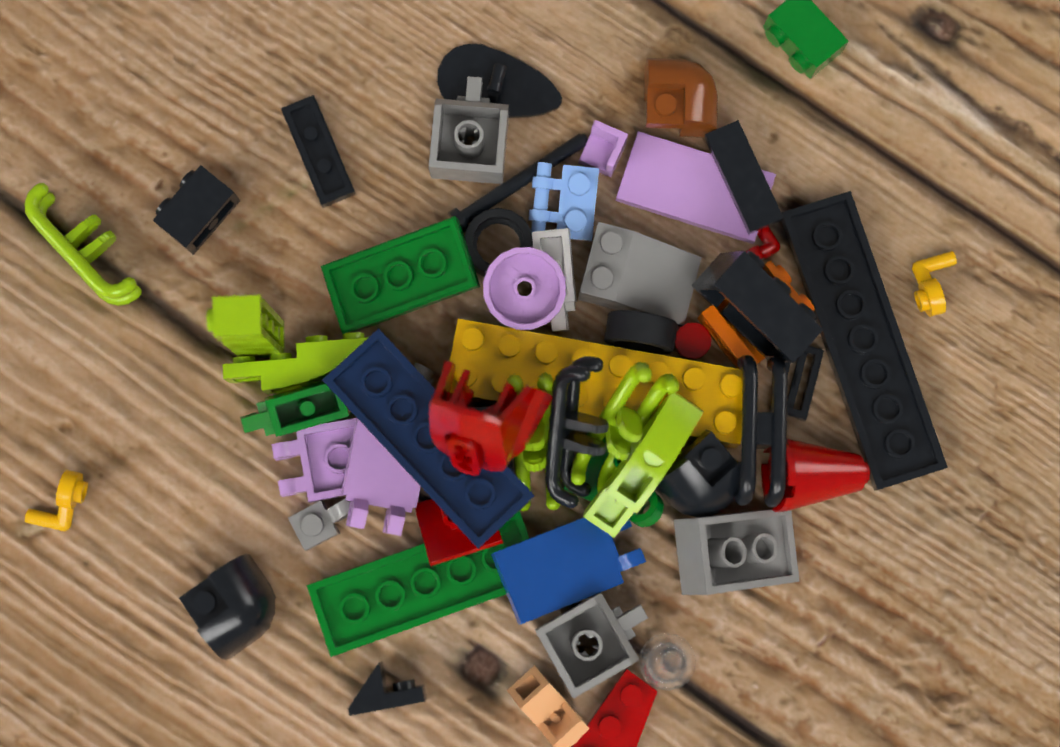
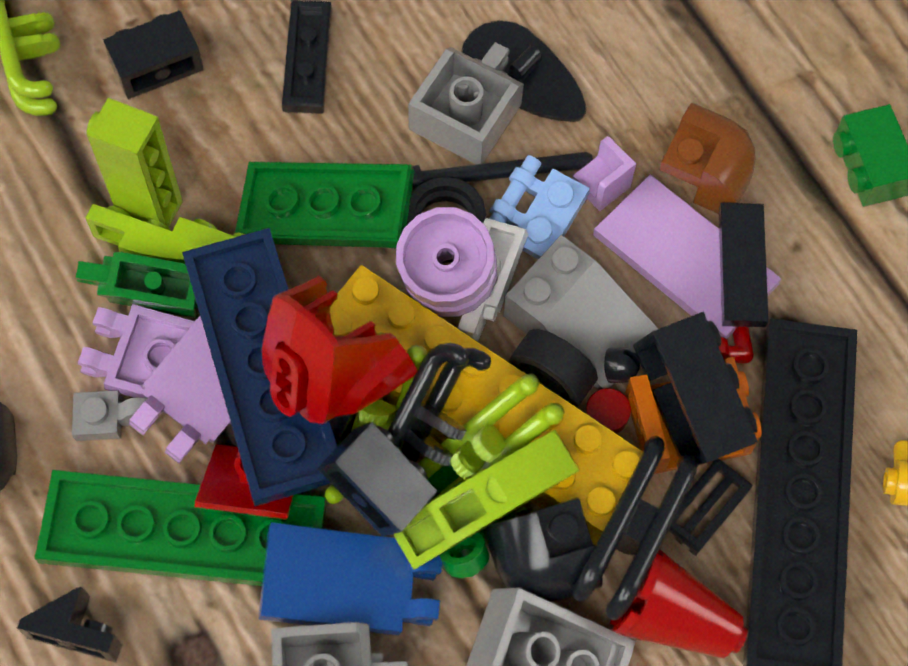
camera: 25 degrees right, 15 degrees down
none -> brick [317,422,437,536]
none -> black hinge [604,347,640,383]

